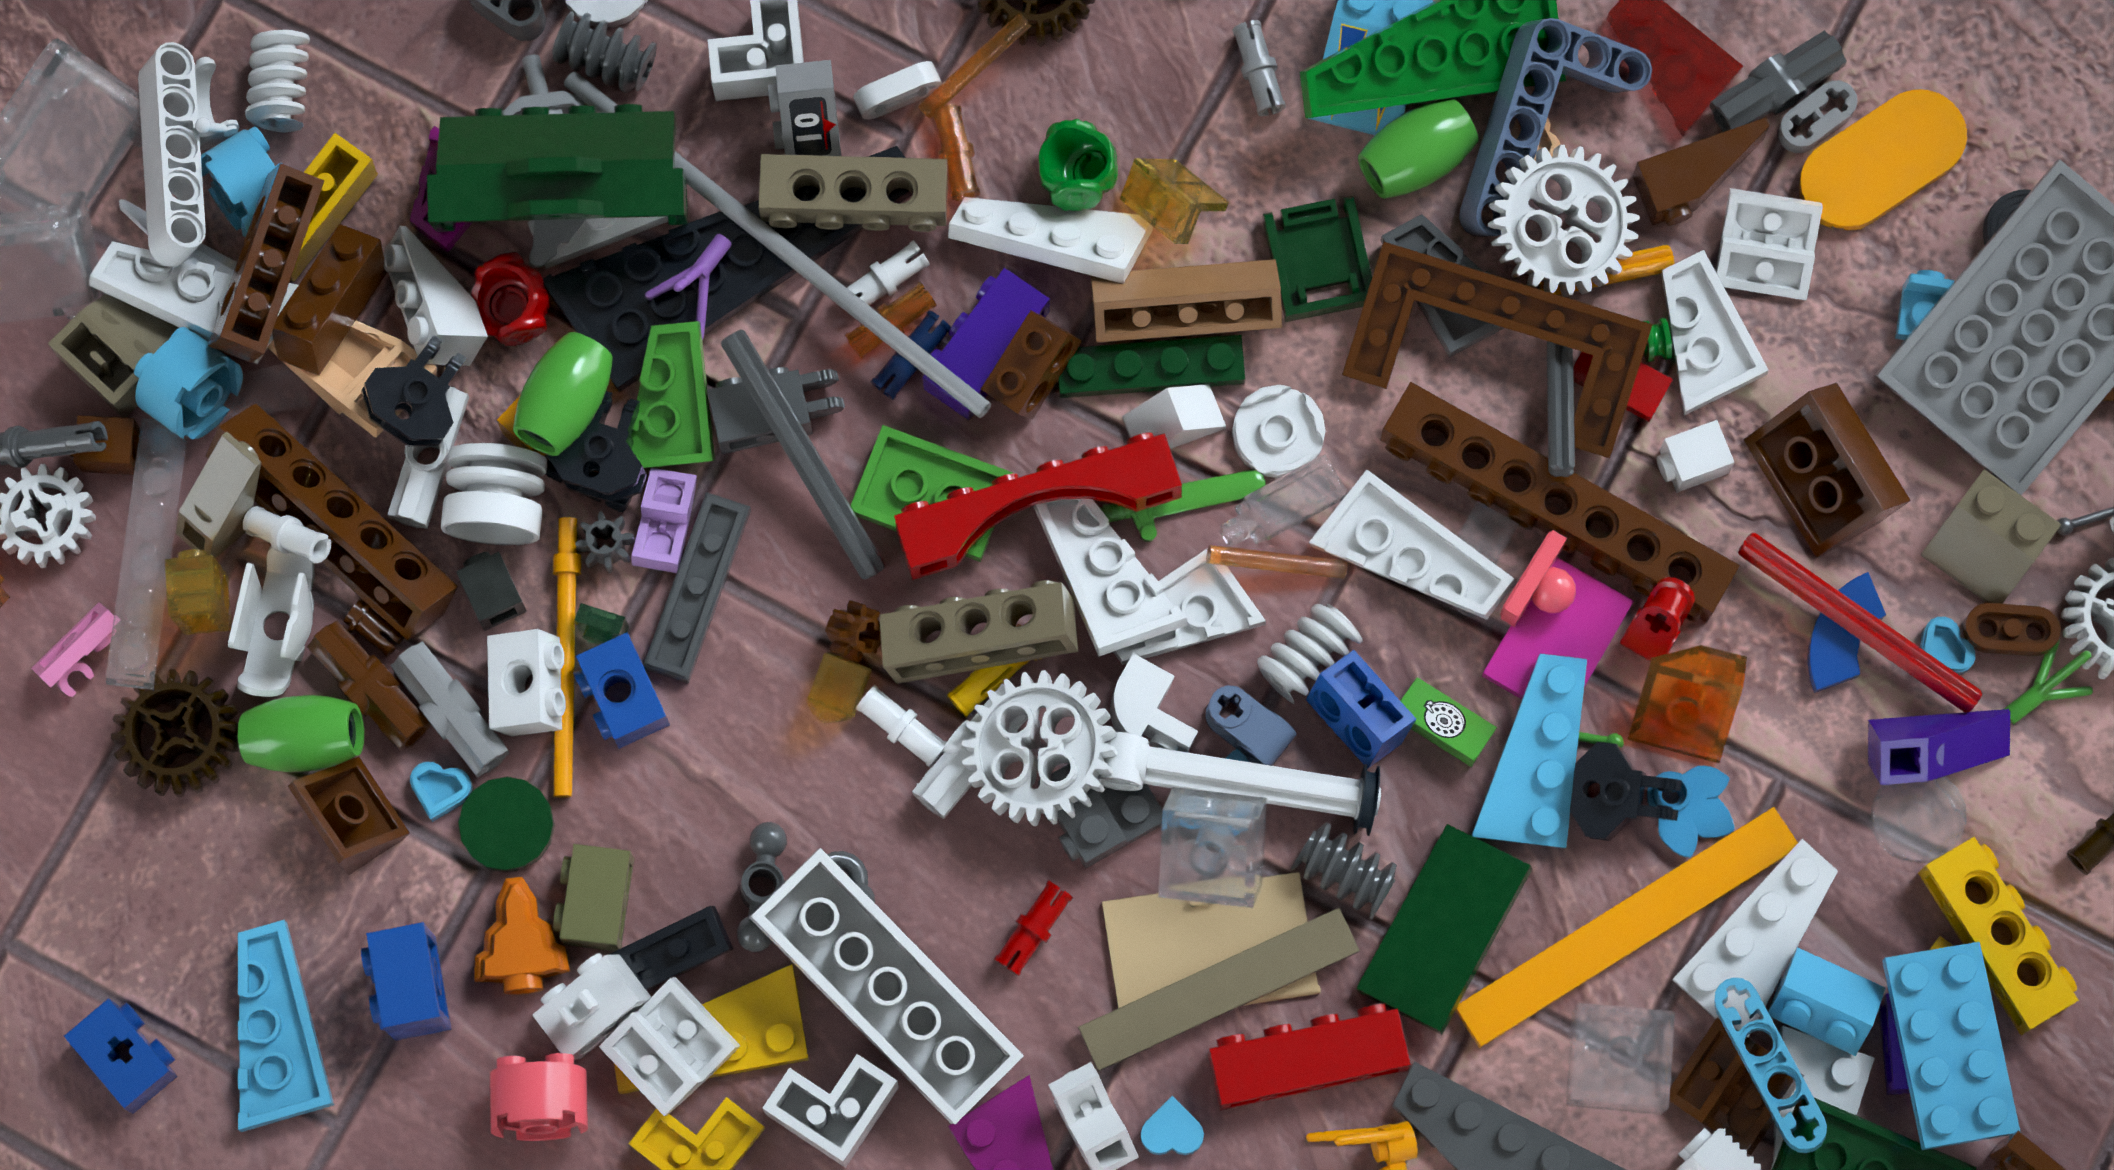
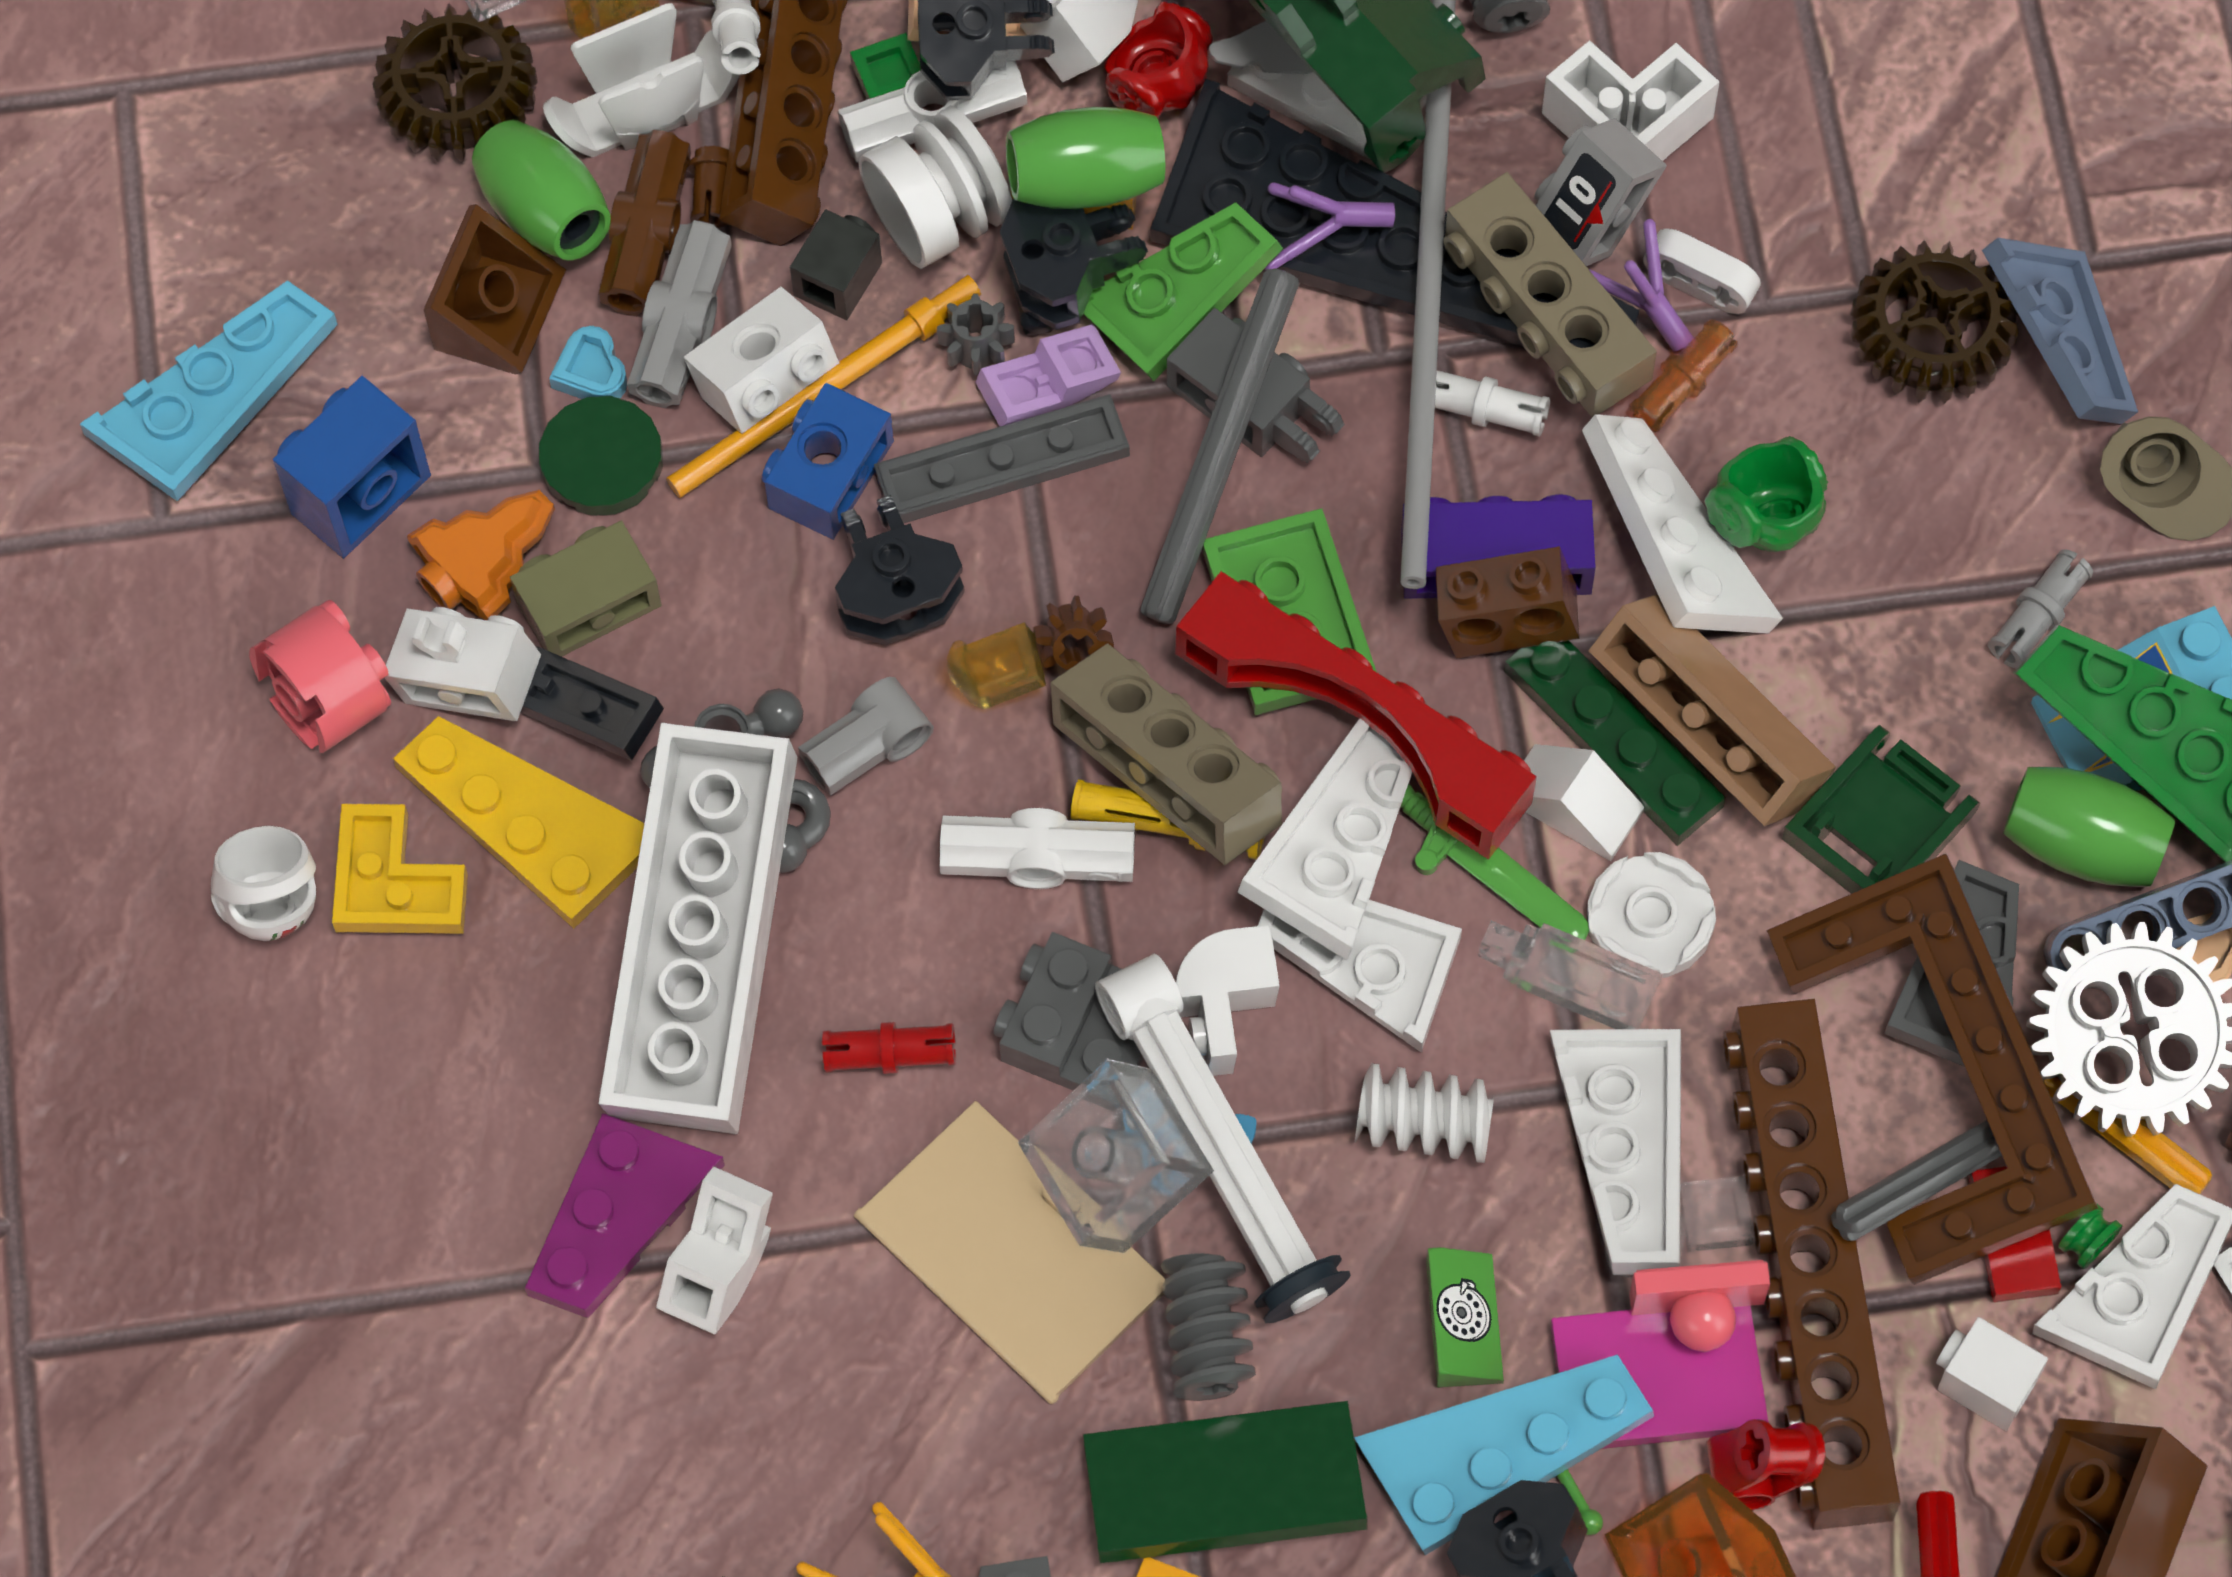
camera: 55 degrees right, 10 degrees down
blue brick [64,998,178,1114] -> none
clear green plate [574,603,629,645] -> none
white slope [599,977,740,1116] -> none
white brick [762,1054,899,1168] -> none
clear orange pin [844,282,937,360] -> none
white pin [856,685,947,768] -> none
dark blue pin [870,310,951,400] -> none
clear orange bar [918,13,1031,119] -> none
white gear [962,670,1117,826] -> none
dark tan tile [1078,908,1360,1072] -> none
clear yellow panel [1120,158,1229,244] -> none
medium azure tile [1140,1096,1204,1155] -> none
sand blue piece [1205,685,1297,766] -> none
clear orange bar [1206,545,1347,579] -> none
red brick [1208,1004,1411,1111] -> none
blue brick [1306,650,1416,769] -> none
none -> light grey piece [798,677,934,796]
none -> black hinge [835,495,965,645]
none -> green plate [850,33,920,100]
none -> medium lavender plant [1589,219,1694,352]

